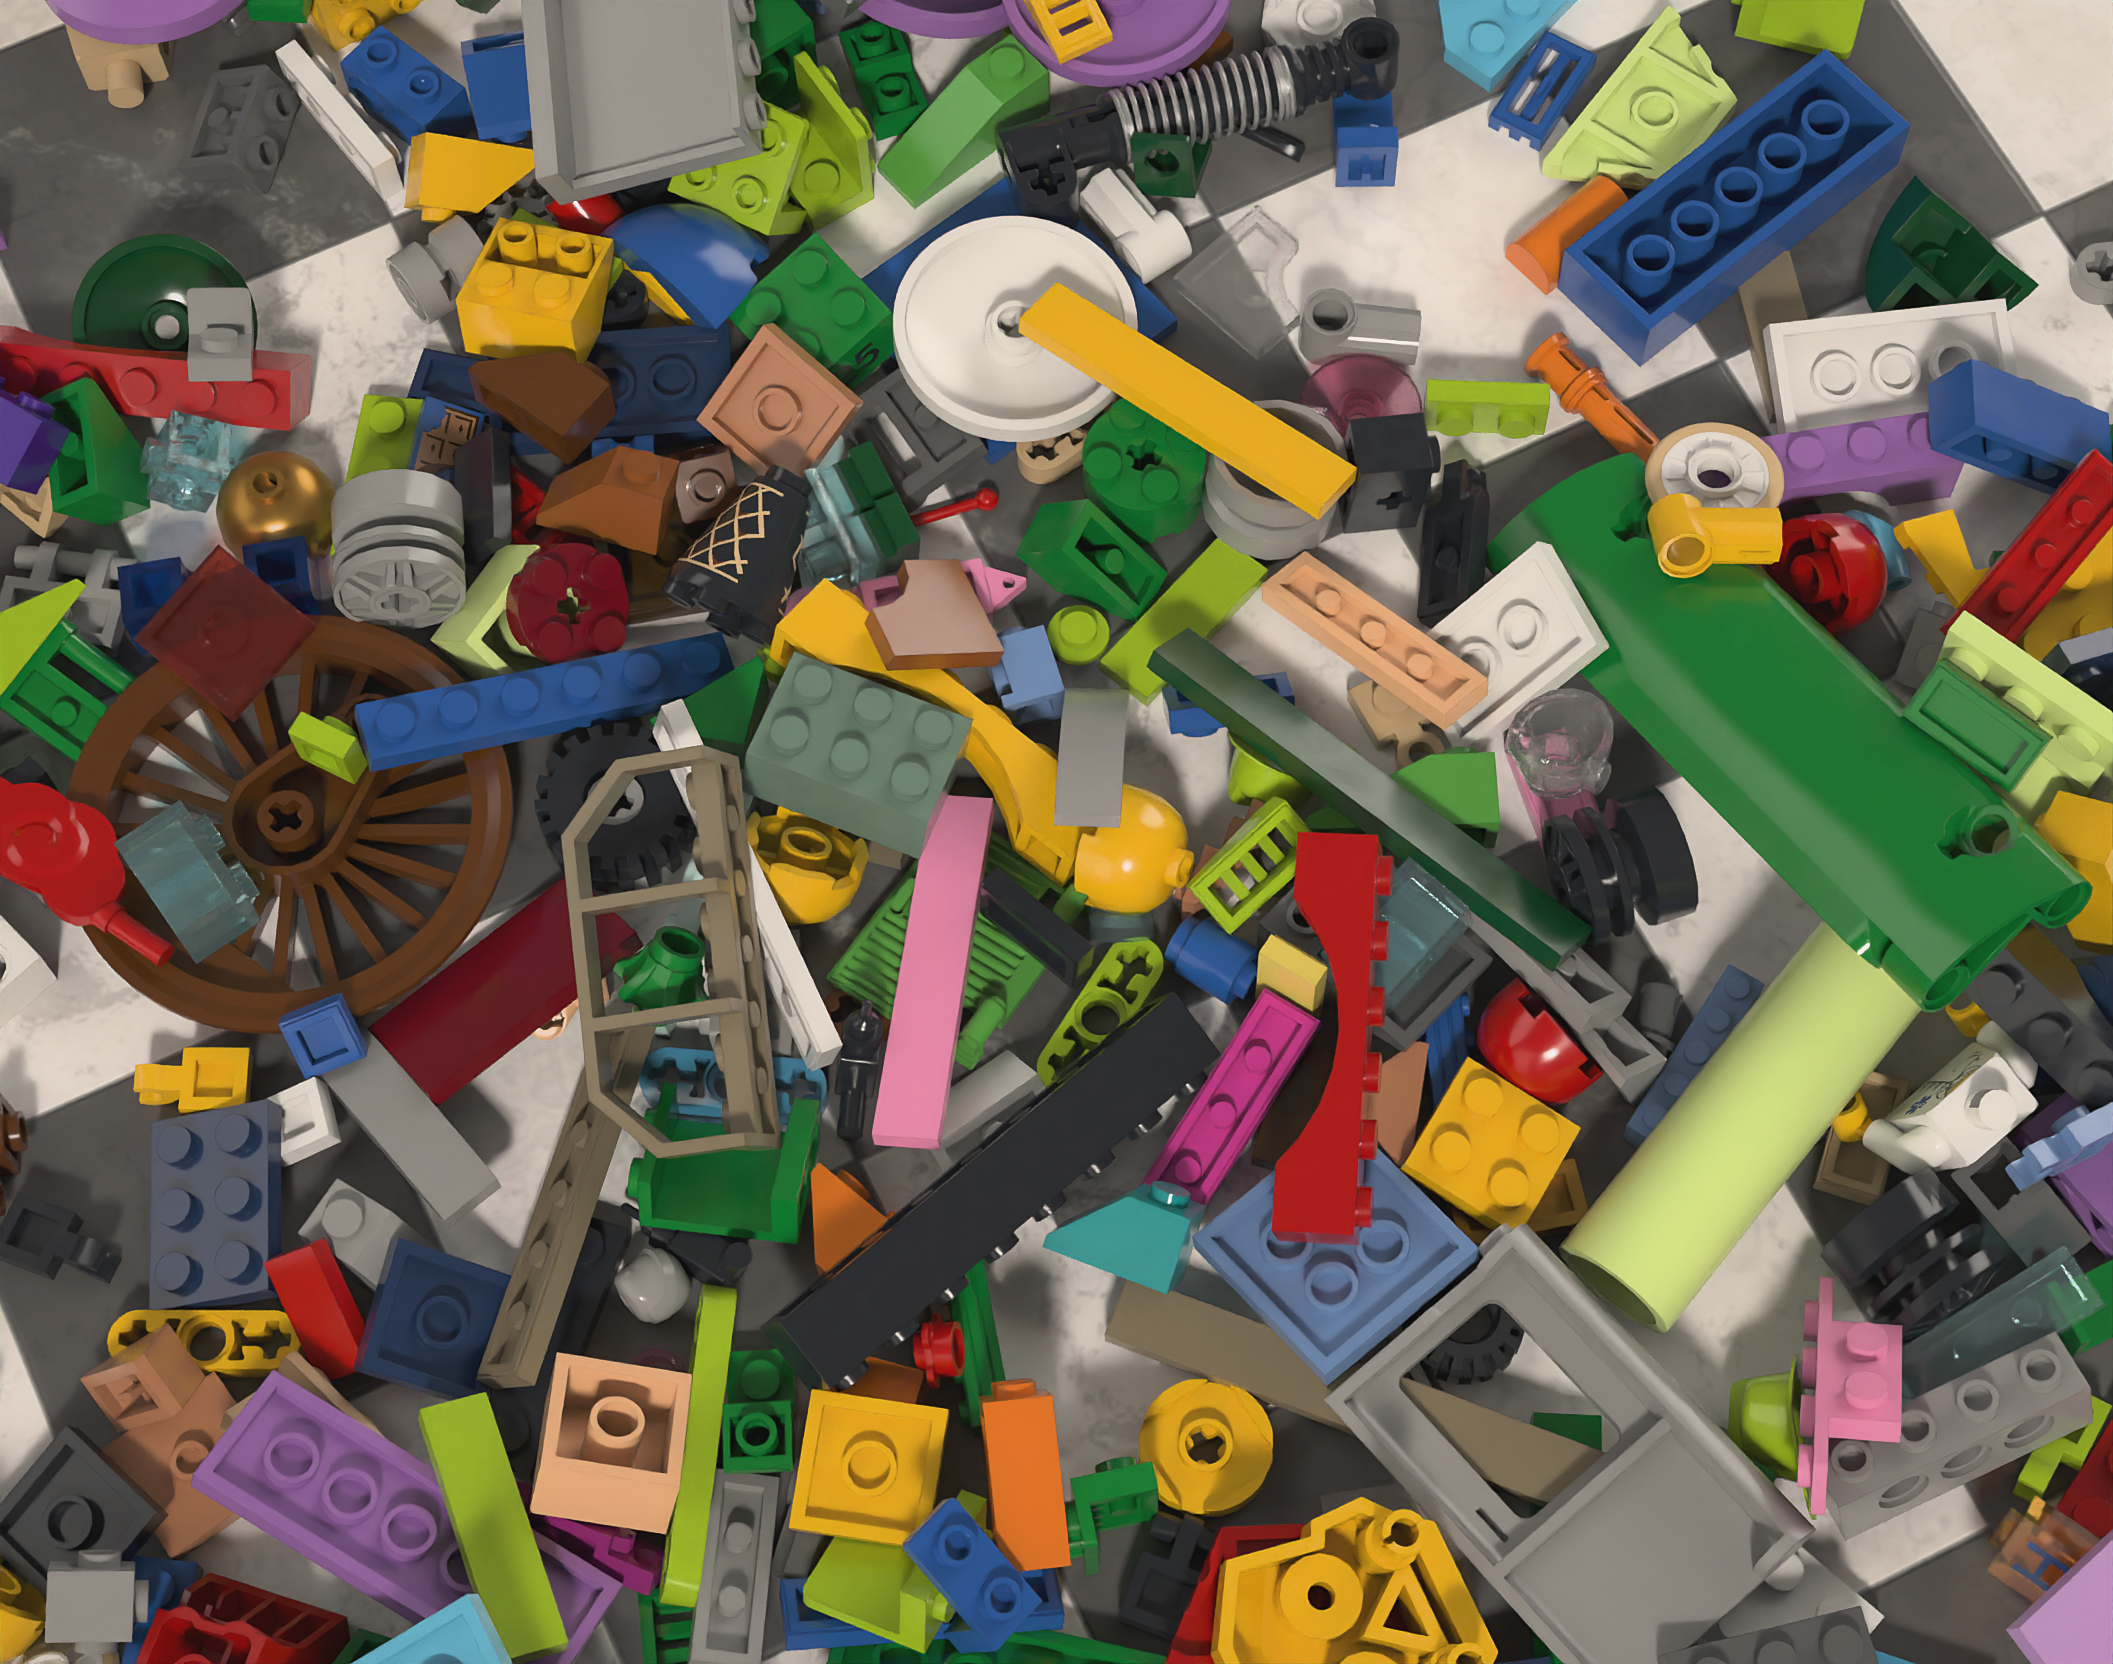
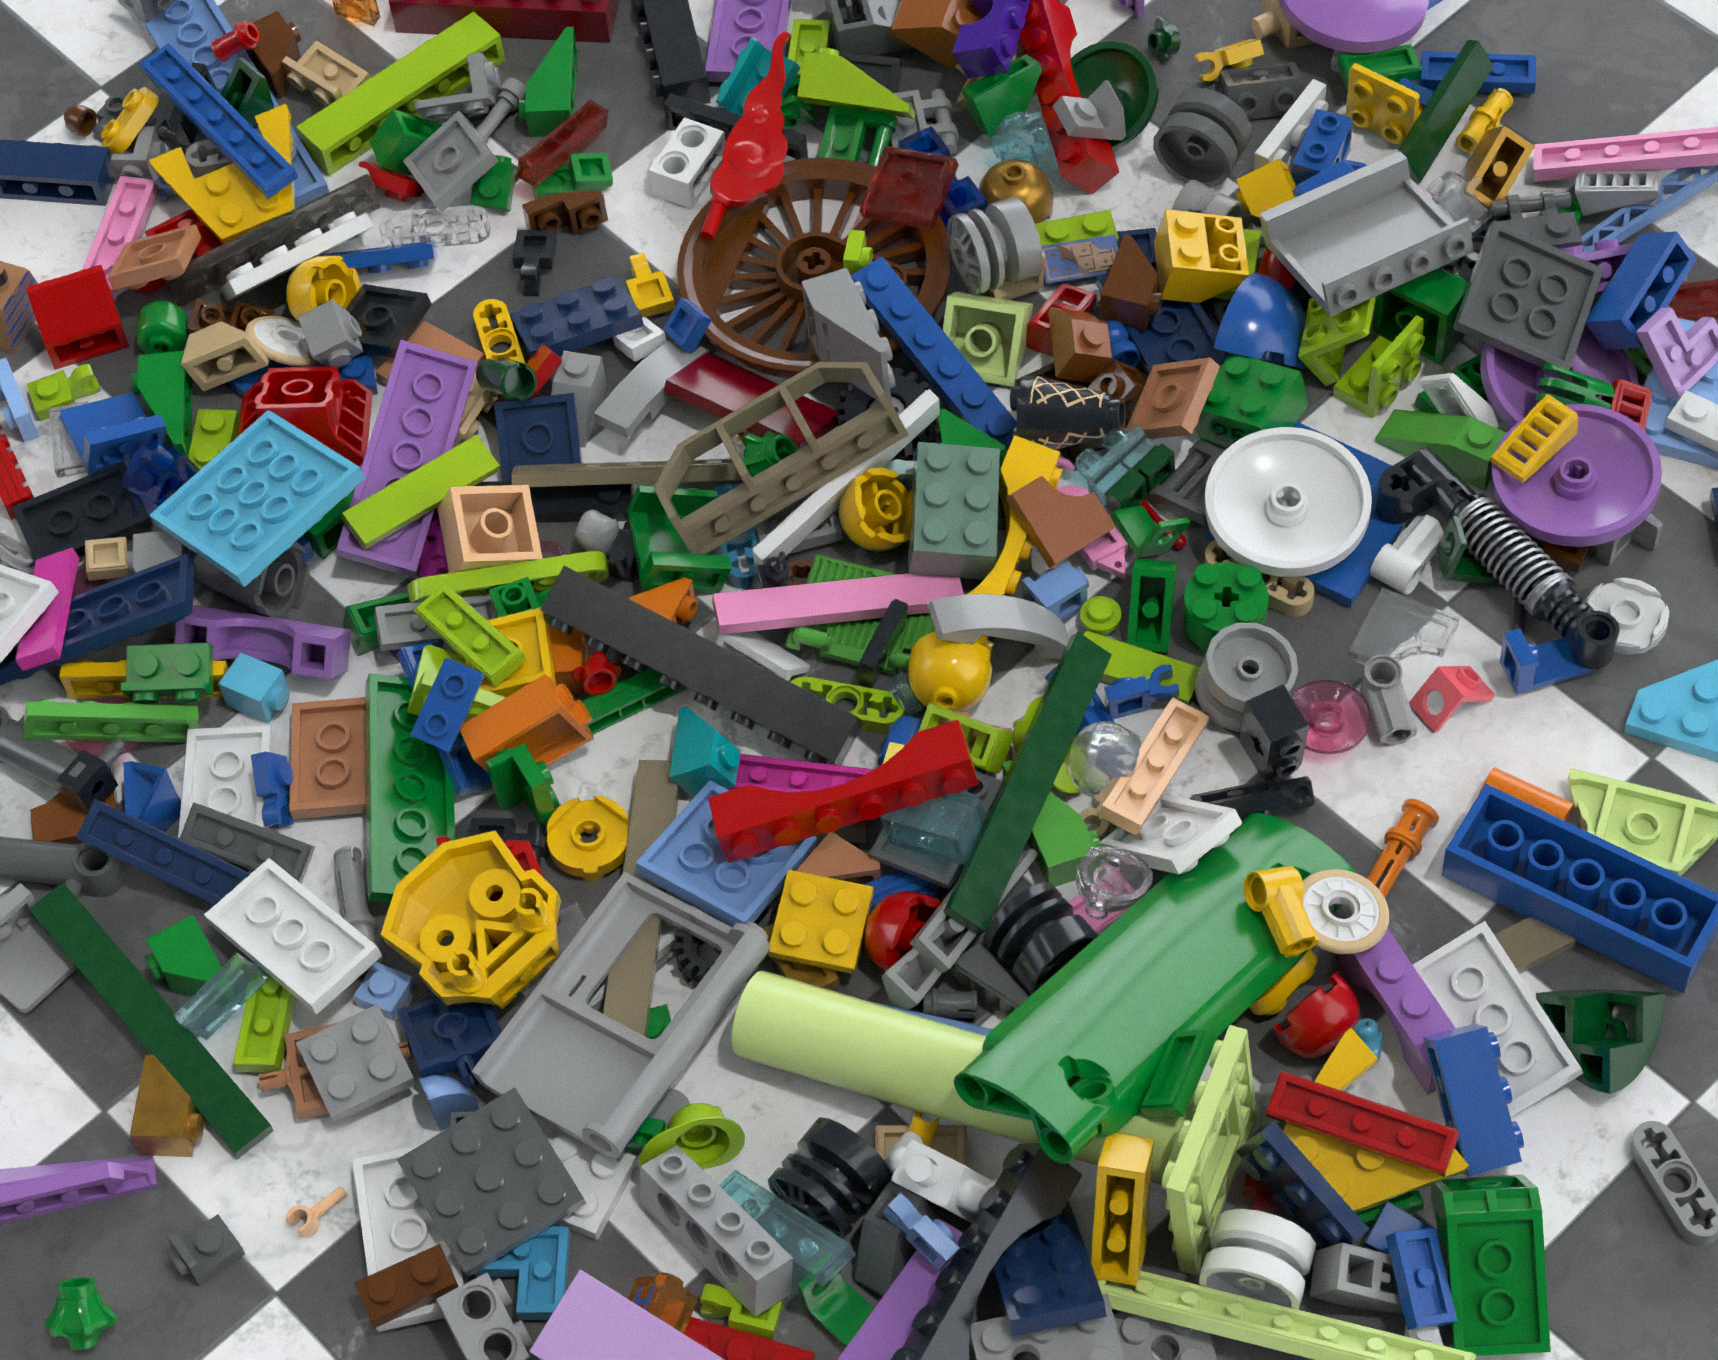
camera: 75 degrees right, 10 degrees down
nougat slope [80,1322,206,1433] -> none
clear light blue brick [114,800,262,964] -> none
black tile [454,427,512,565] -> none
dark red plate [506,543,629,666] -> none
yellow tile [1018,282,1357,520] -> none
lime plate [1423,379,1550,439] -> none
blue tile [1488,30,1598,152] -> none
bright pink bracket [1797,1276,1902,1515] -> none
none -> lime tile [414,583,527,688]
none -> dark green arm [476,357,537,402]
none -> light grey slope [801,268,896,404]
none -> dark grey slope [952,943,1029,1016]
none -> clear hair [1066,721,1141,797]
none -> blue plate [1104,665,1179,720]
none -> green bracket [1110,506,1190,558]
none -> dark green plate [1148,18,1180,63]
none -> dark grey wheel [1153,88,1252,187]
none -> yellow plate [1193,39,1264,81]
none -> coral bracket [1409,666,1495,732]
none -> white slope [1419,373,1502,428]

